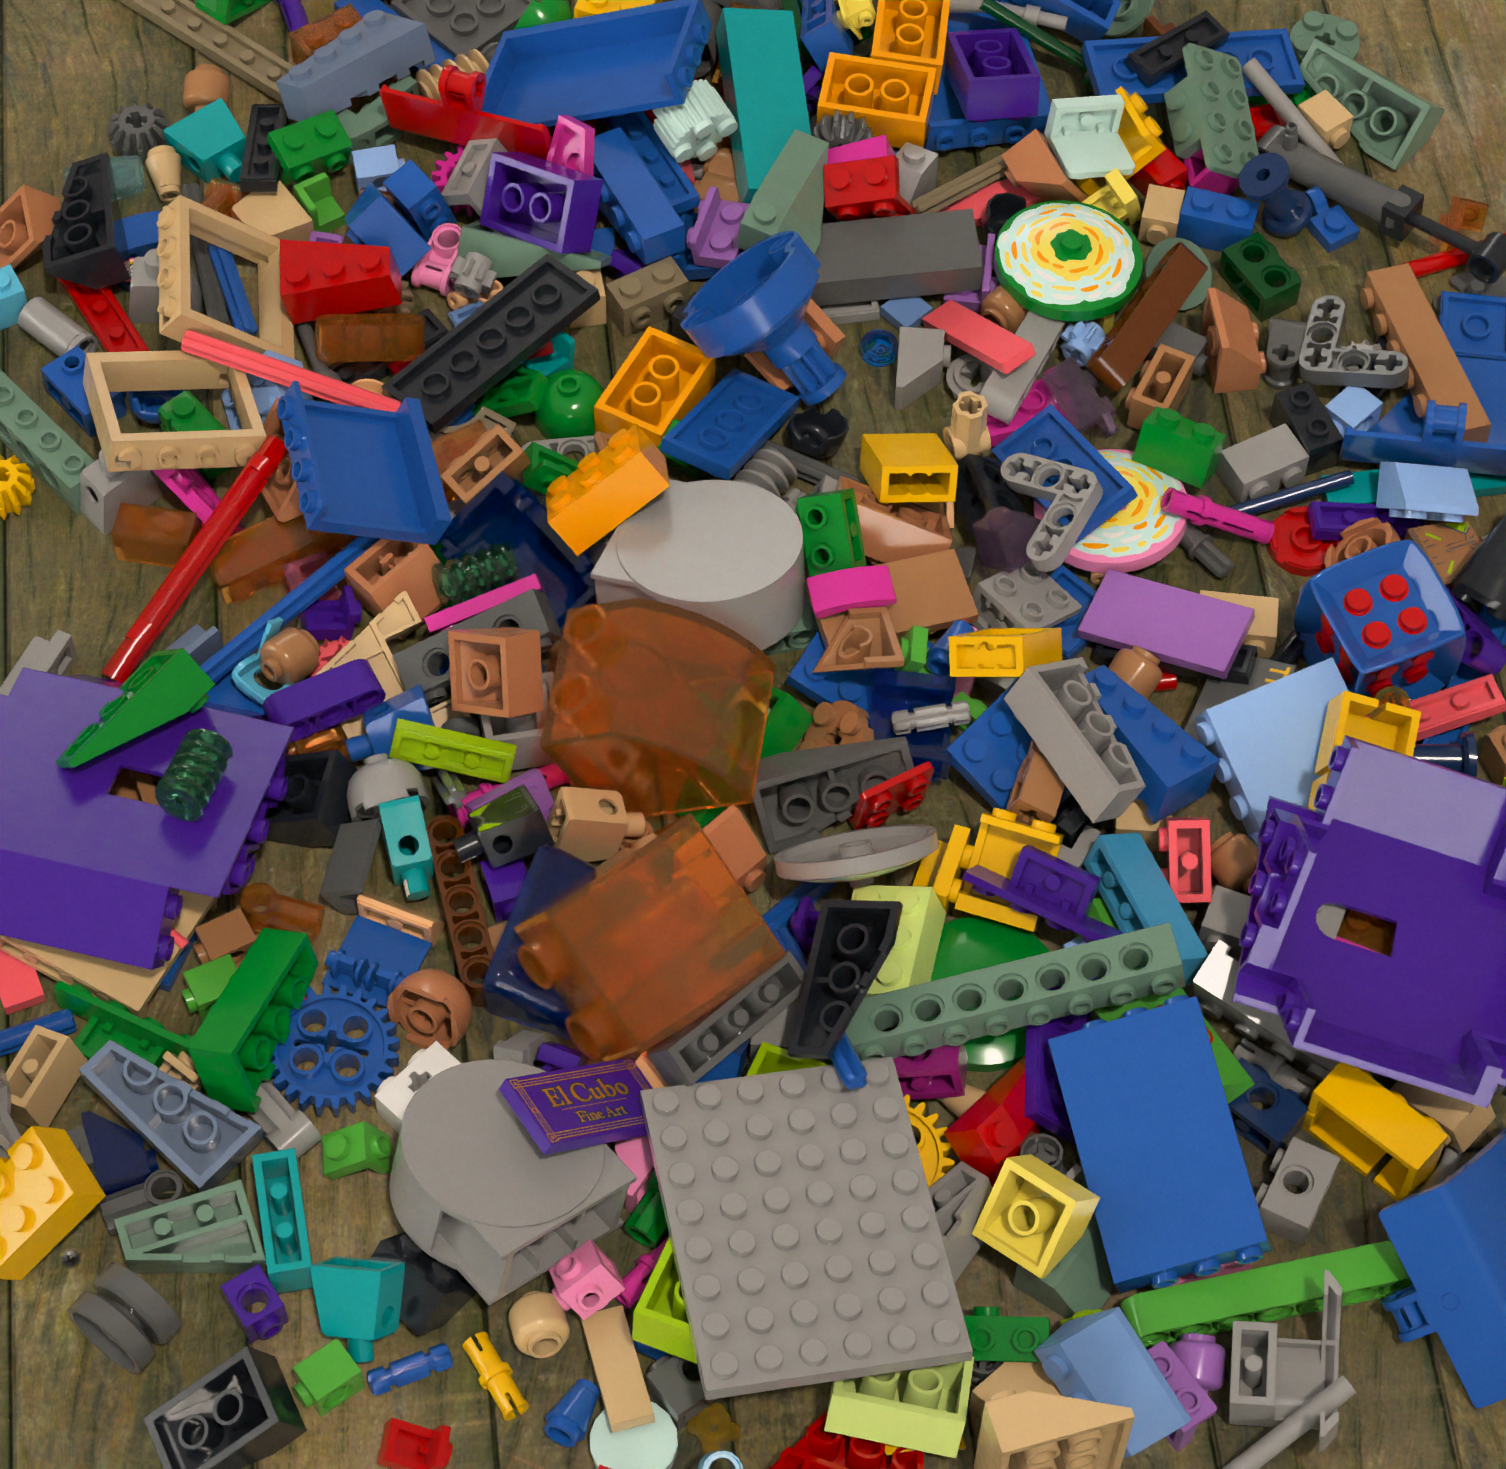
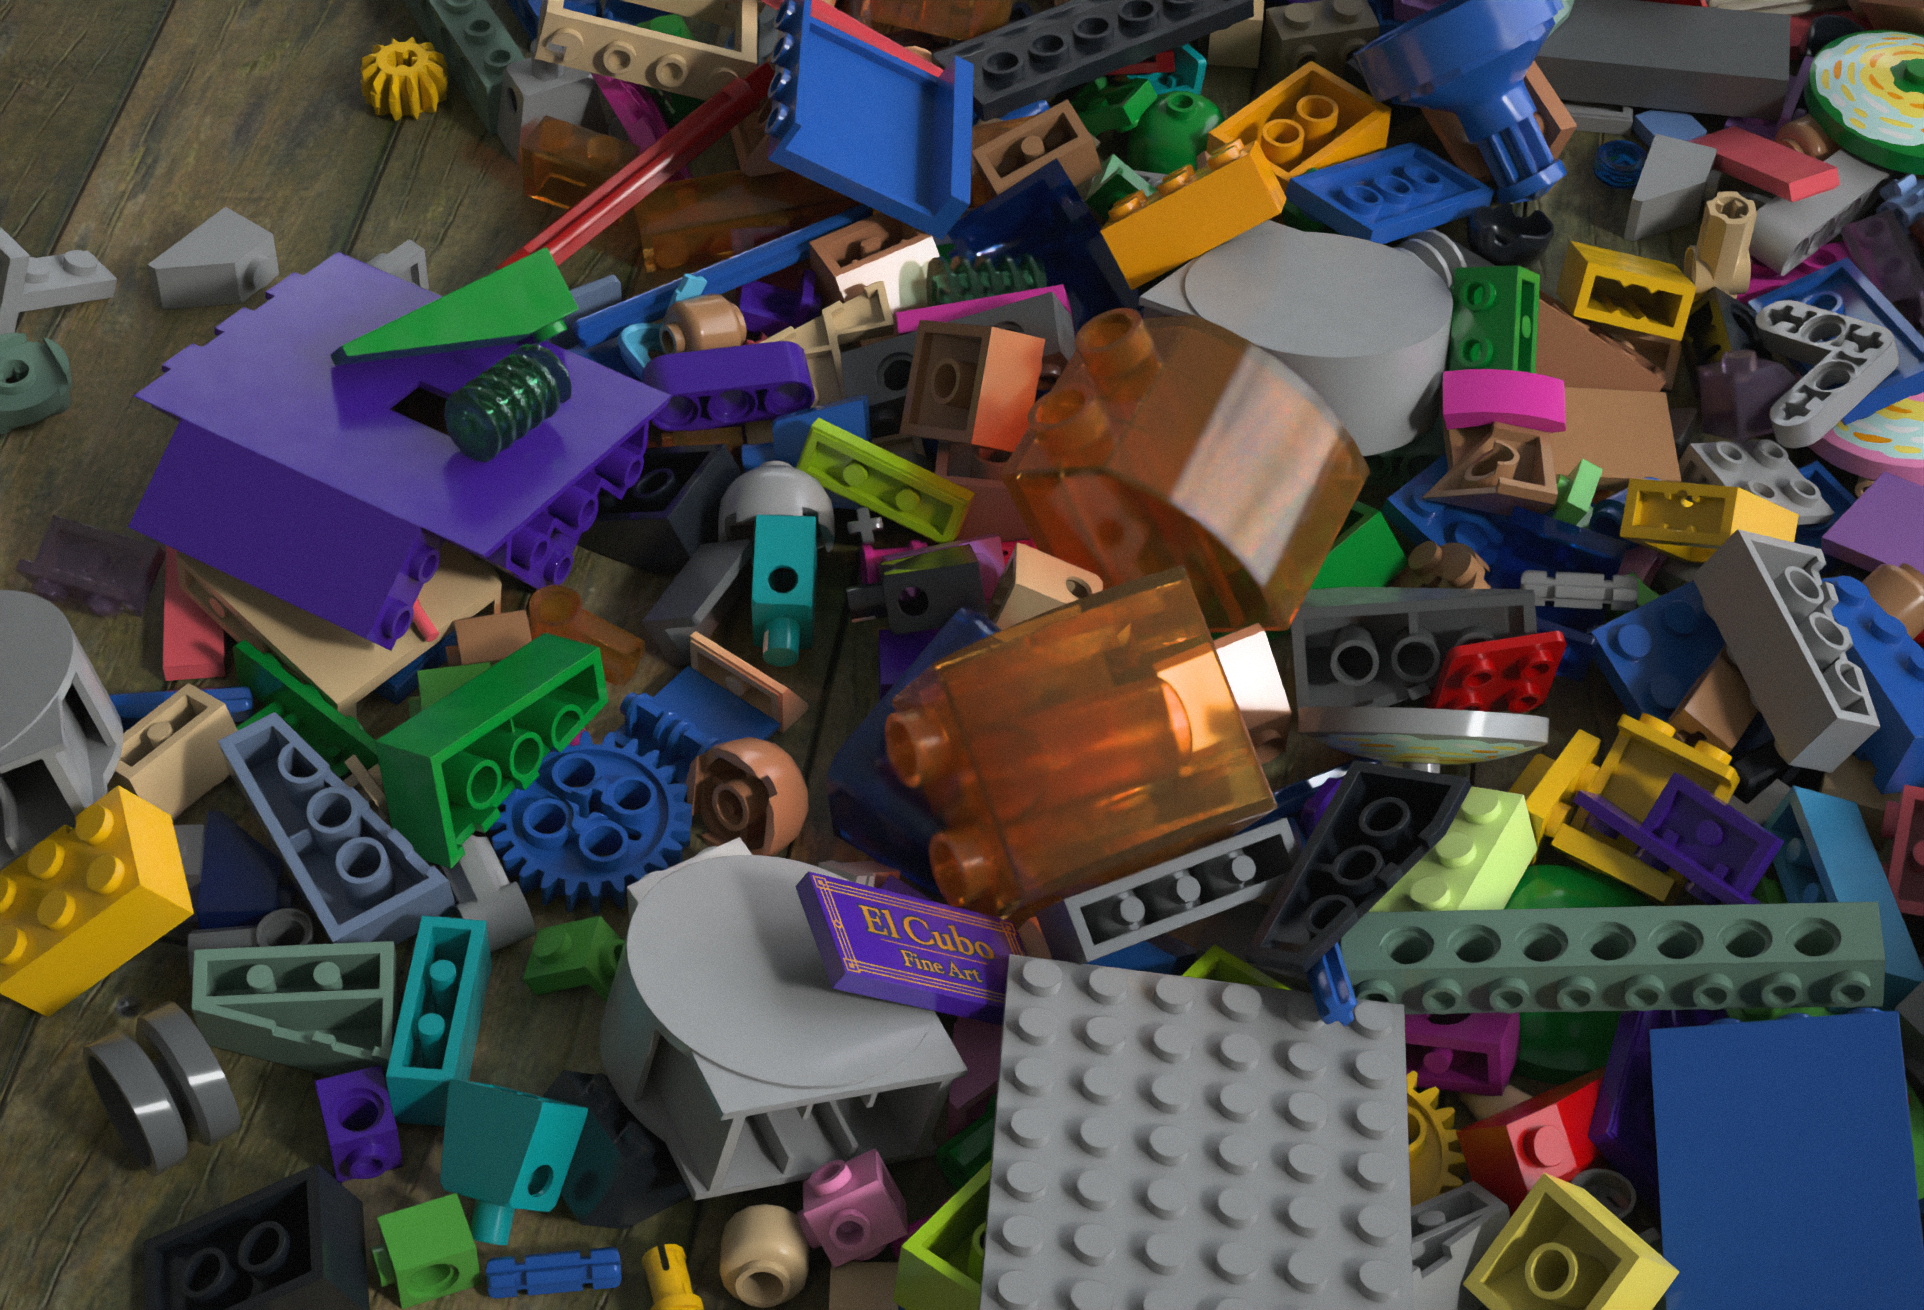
camera: 15 degrees right, 10 degrees down
reddish brown beam [426,815,499,1007] -> none

